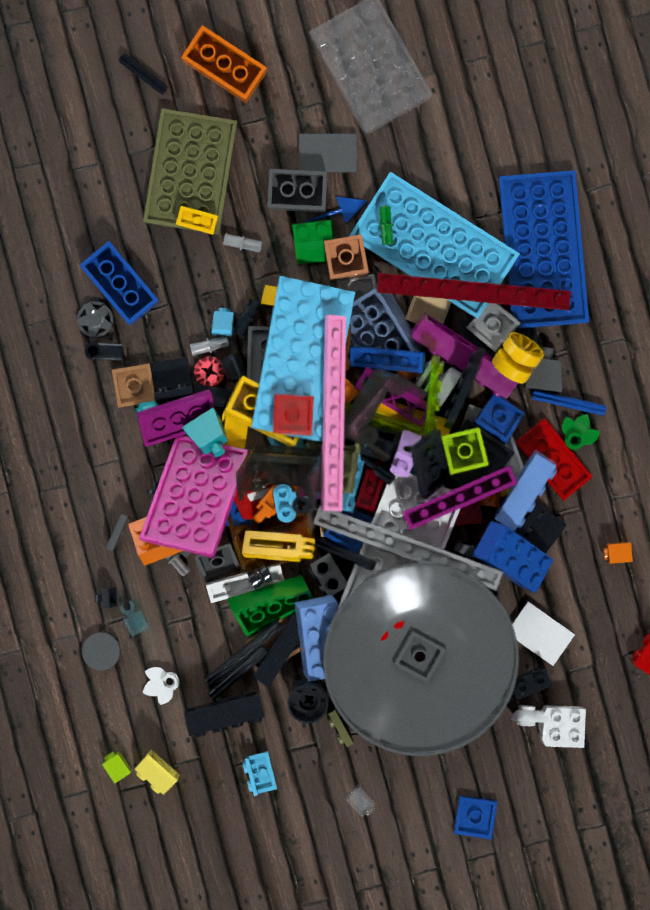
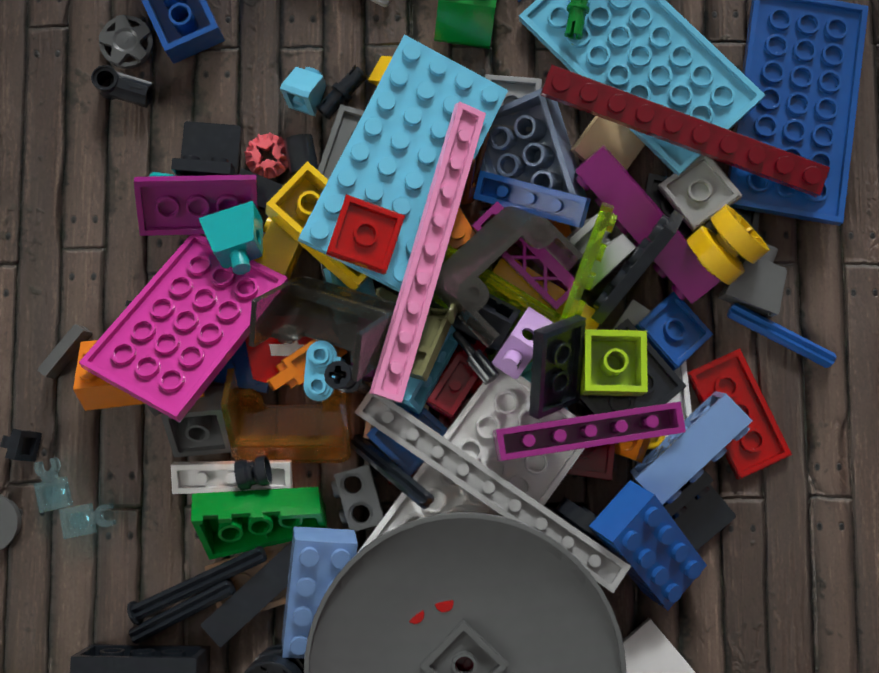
camera: 10 degrees right, 5 degrees down
medium nougat plate [112,364,155,408] -> none
white plate [143,667,179,705] -> none
light grey axle [166,553,190,576] -> none
light grey axle [190,336,229,356] -> none
yellow hinge [242,530,315,562] -> none
nougat slope [324,234,369,281] -> none
green plate [562,414,600,450] -> none
orange brick [603,542,633,564] -> none
none -> clear light blue plate [59,503,117,539]

